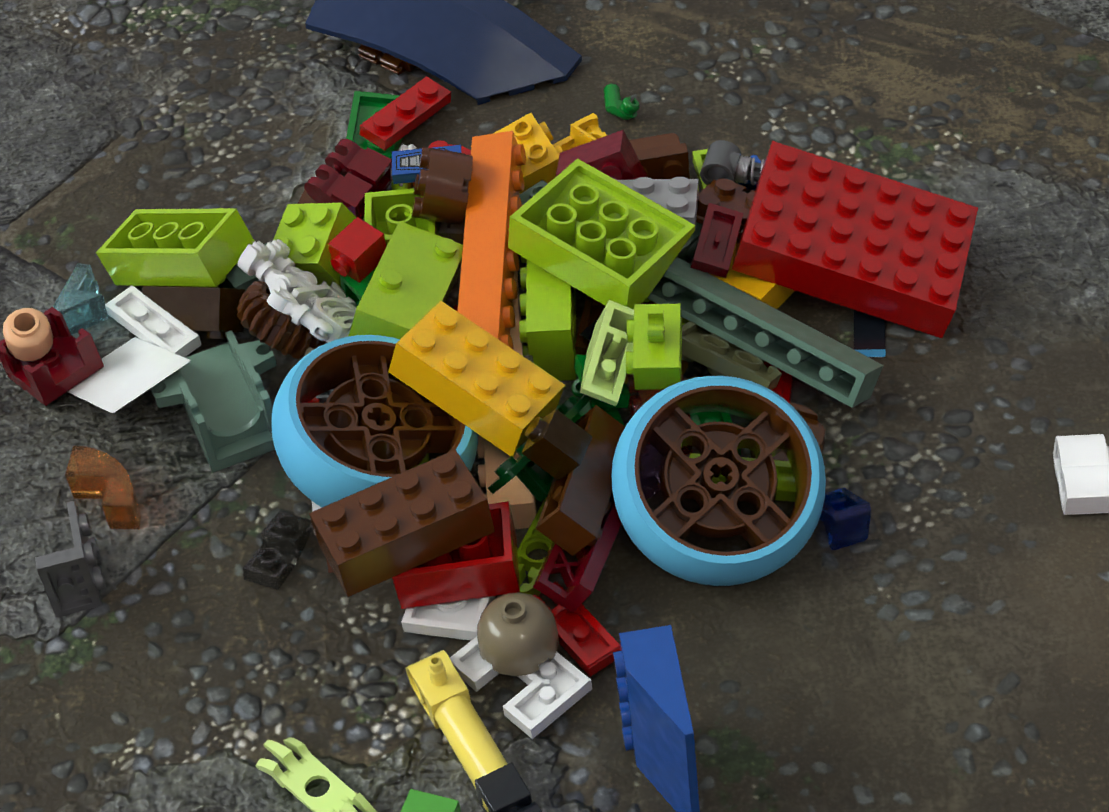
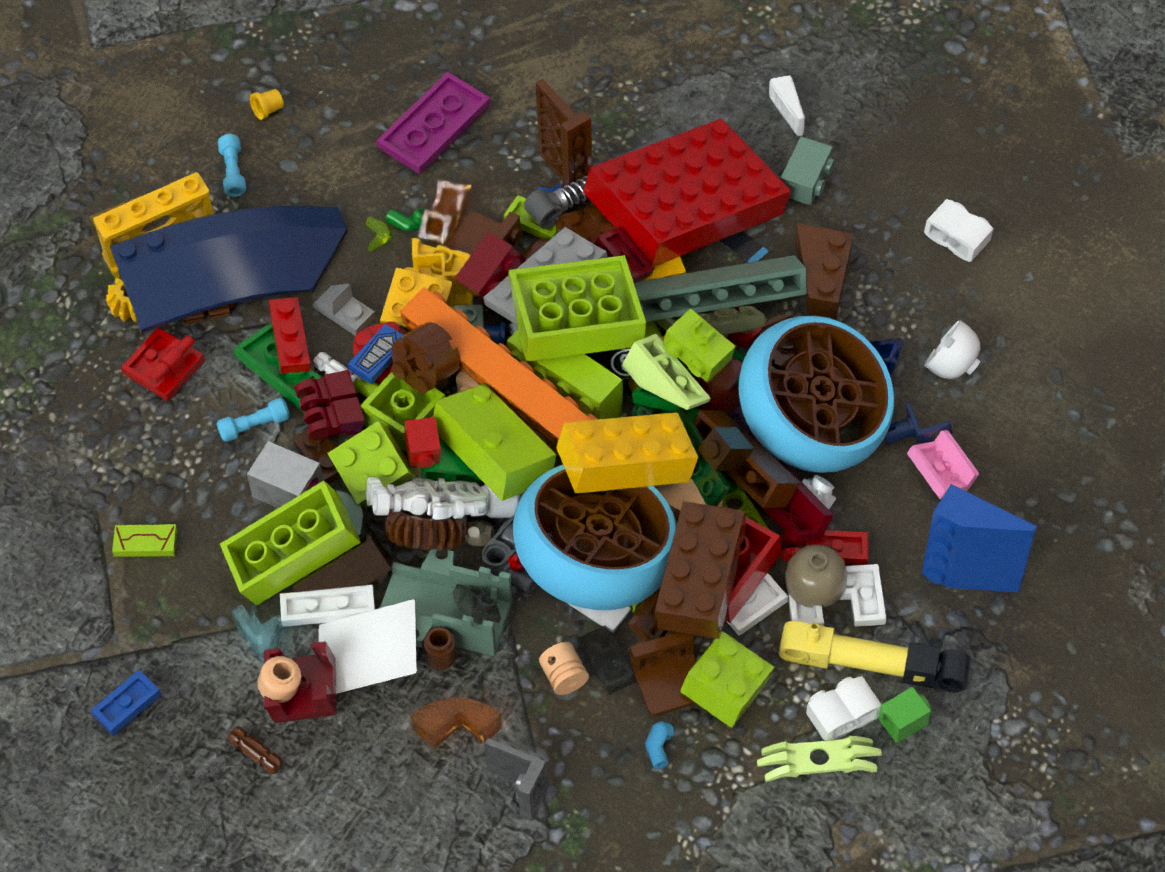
camera: 55 degrees left, 10 degrees up
none -> lime tile [112,524,177,557]
none -> red plate [121,327,205,401]
none -> medium azure piece [216,398,290,442]
none -> flat silver piece [247,441,323,508]
none -> light grey slope [312,283,376,335]
none -> clear neon green animal [366,216,391,251]
none -> magenta plate [376,71,491,174]
none -> clear orange brick [418,179,471,244]
none -> reddish brown brick [424,627,457,670]
none -> clear smoke slope [452,584,501,623]
none -> reddish brown fence [536,79,592,189]
none -> light nougat piece [539,642,589,695]
none -> reddish brown bracket [630,631,697,716]
none -> dark azure arm [645,721,674,769]
none -> lime brick [680,631,774,728]
none -> white slope [769,75,805,136]
none -> sand green brick [780,136,835,205]
none -> reddish brown wedge [795,223,854,320]
none -> white gear [802,475,836,509]
none -> white brick [806,676,881,741]
none -> dark blue bracket [885,402,953,445]
none -> bright pink bracket [907,430,979,499]
none -> white cylinder [924,320,980,379]

